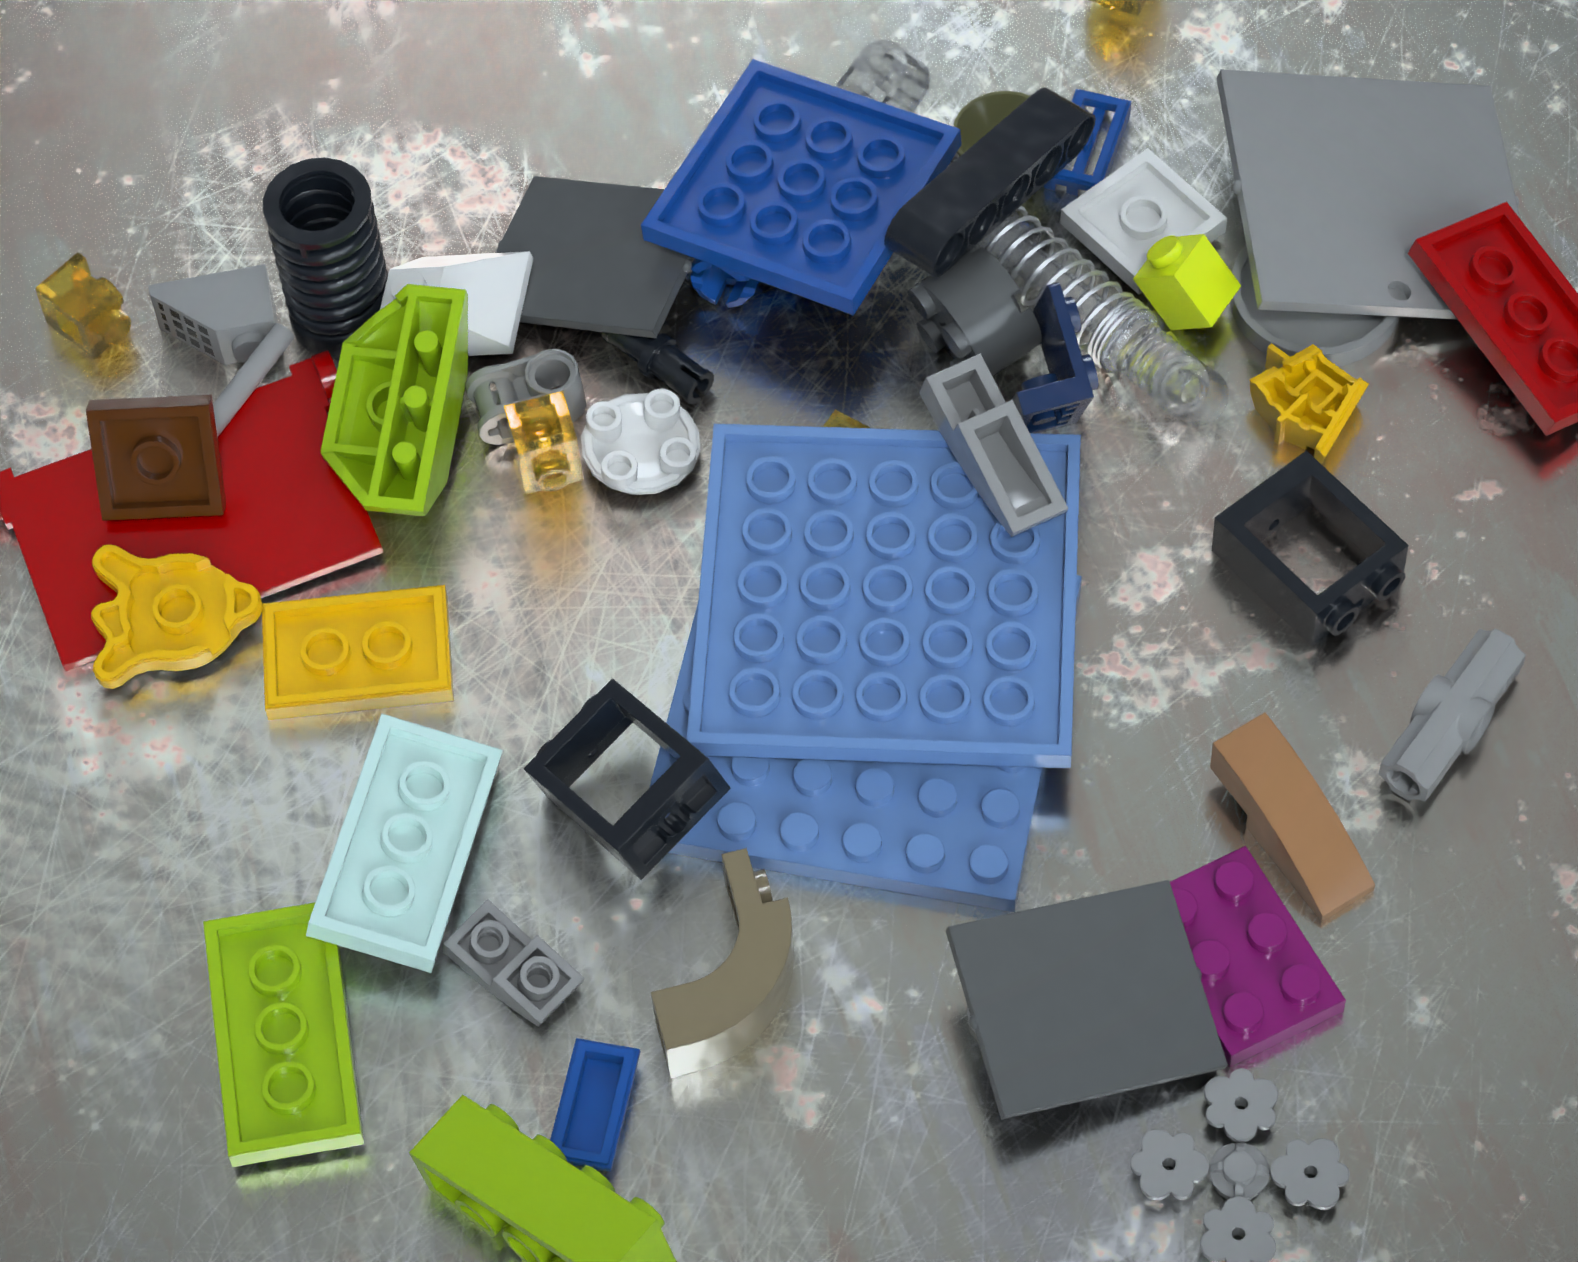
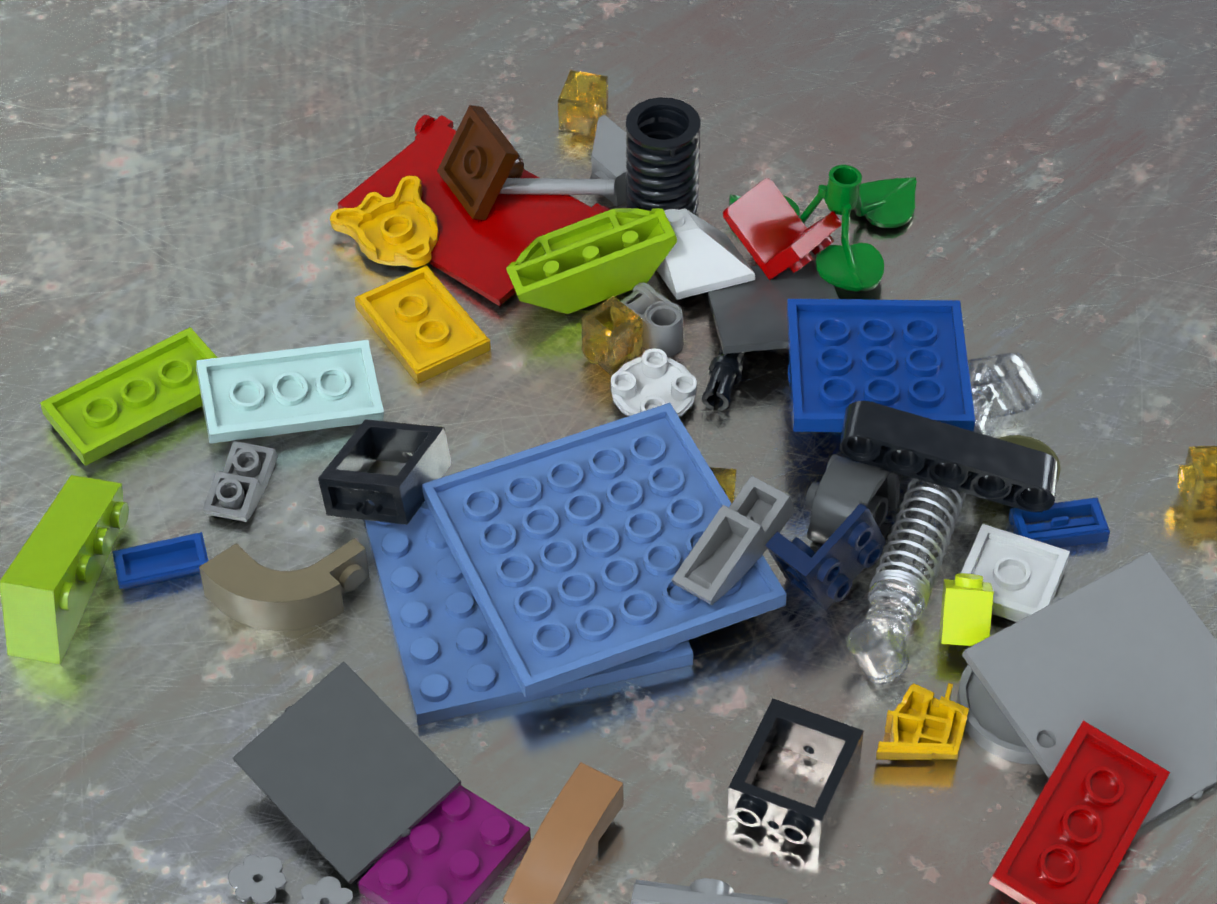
camera: 60 degrees right, 10 degrees down
none -> bracket [723,178,842,280]
none -> green plant [729,165,917,291]

